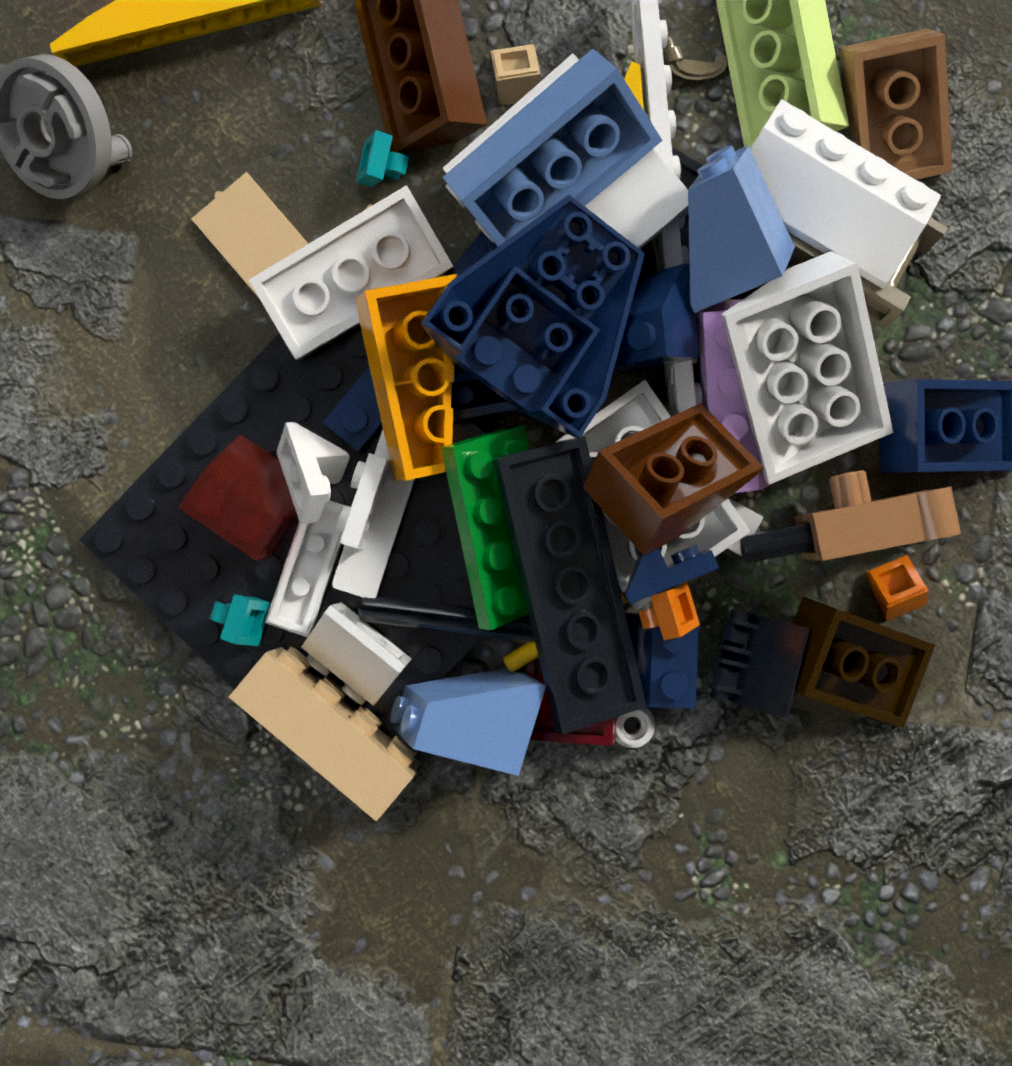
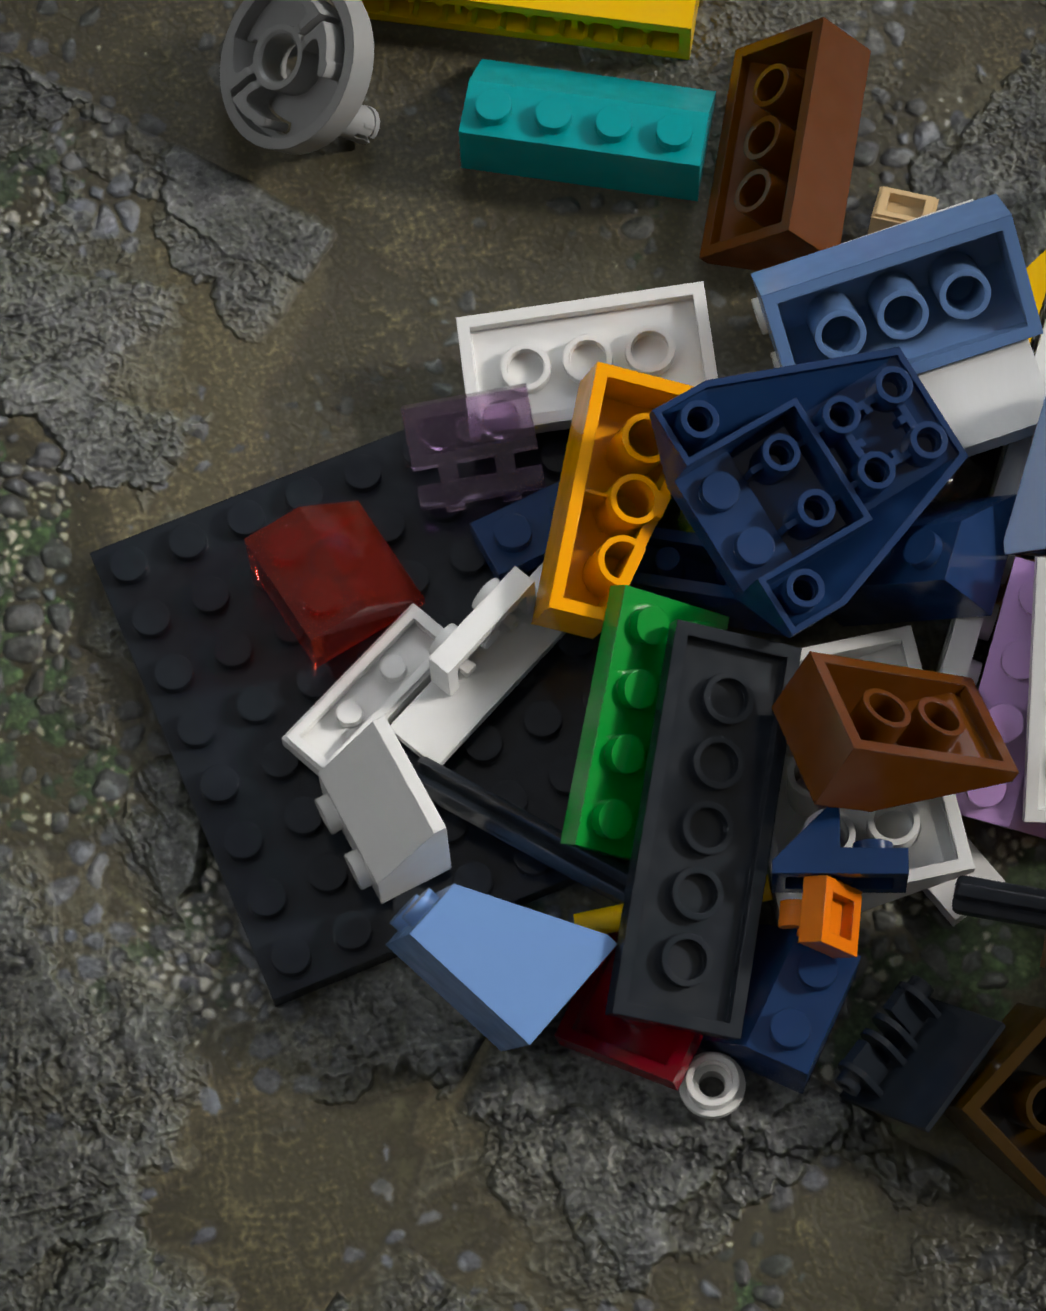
camera: 30 degrees right, 20 degrees down
tan piece [191,172,308,298] -> none
teal tile [210,594,271,646] -> none
tan brick [229,646,420,821] -> none
white slope [276,422,350,524] -> none
teal tile [355,130,409,188] -> none
none -> clear purple plate [401,383,546,513]
none -> teal slope [459,59,716,201]

